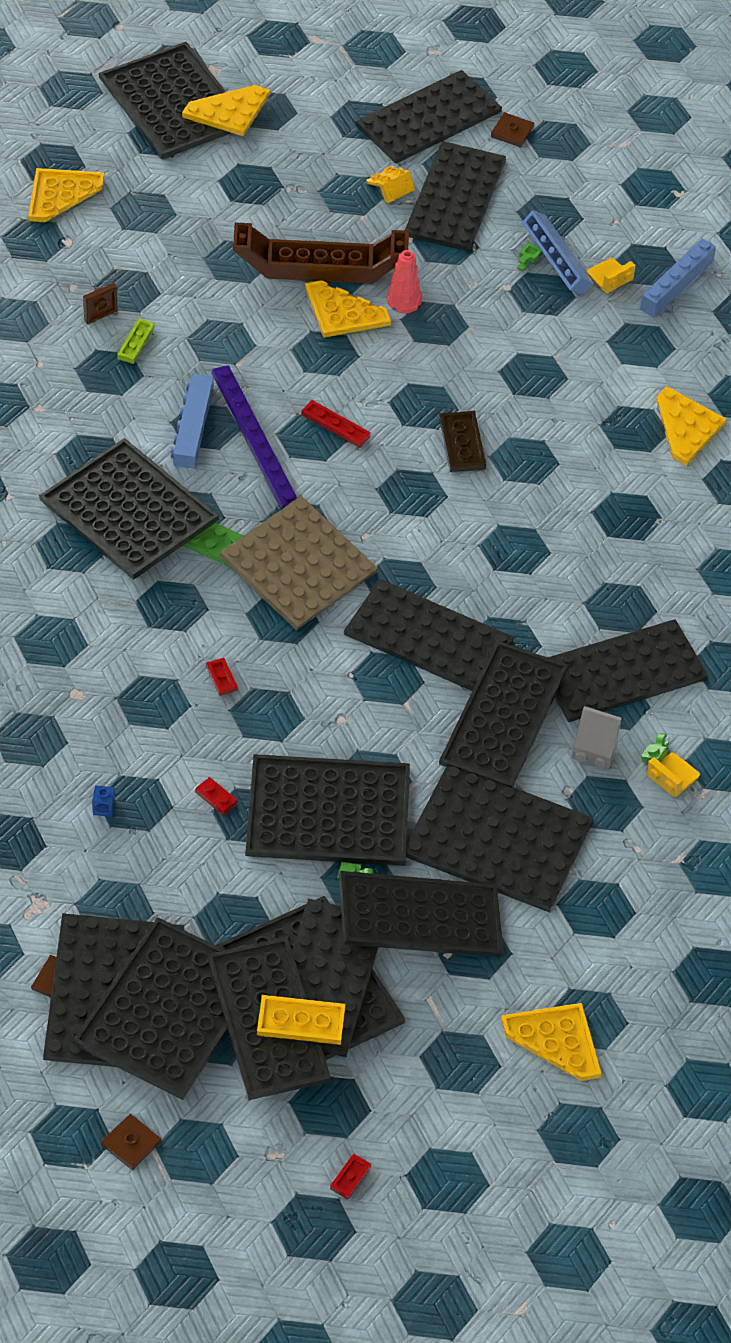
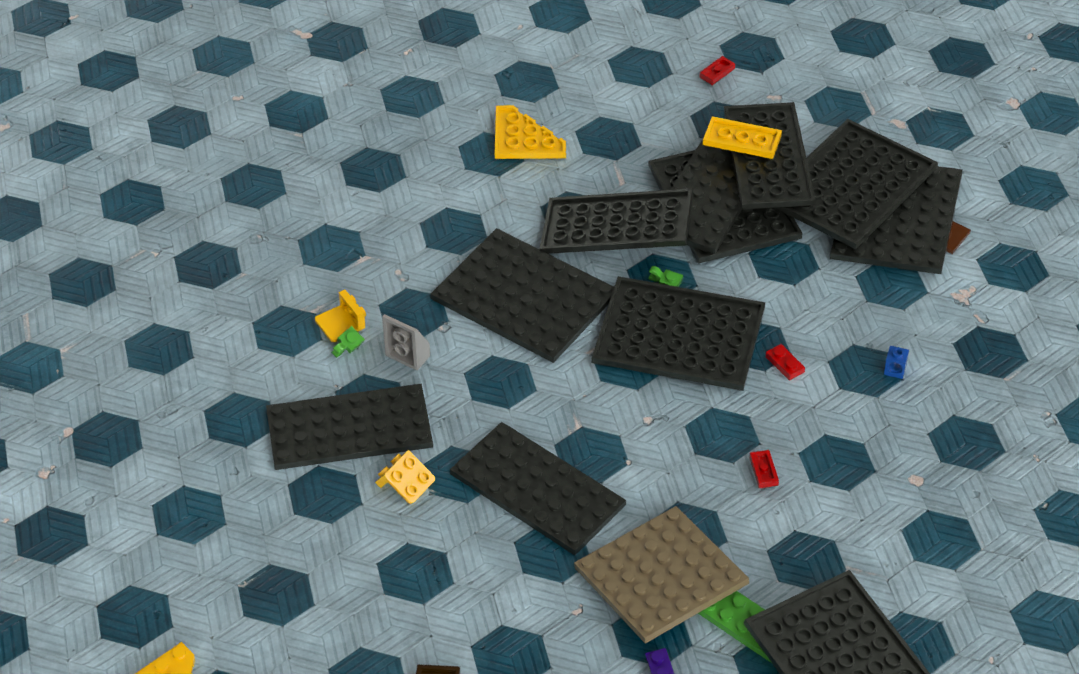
camera: 165 degrees left, 5 degrees down
reddish brown plate [101,1114,161,1170] -> none
pearl dark grey plate [439,640,568,788] -> none
none -> yellow bracket [375,450,435,504]

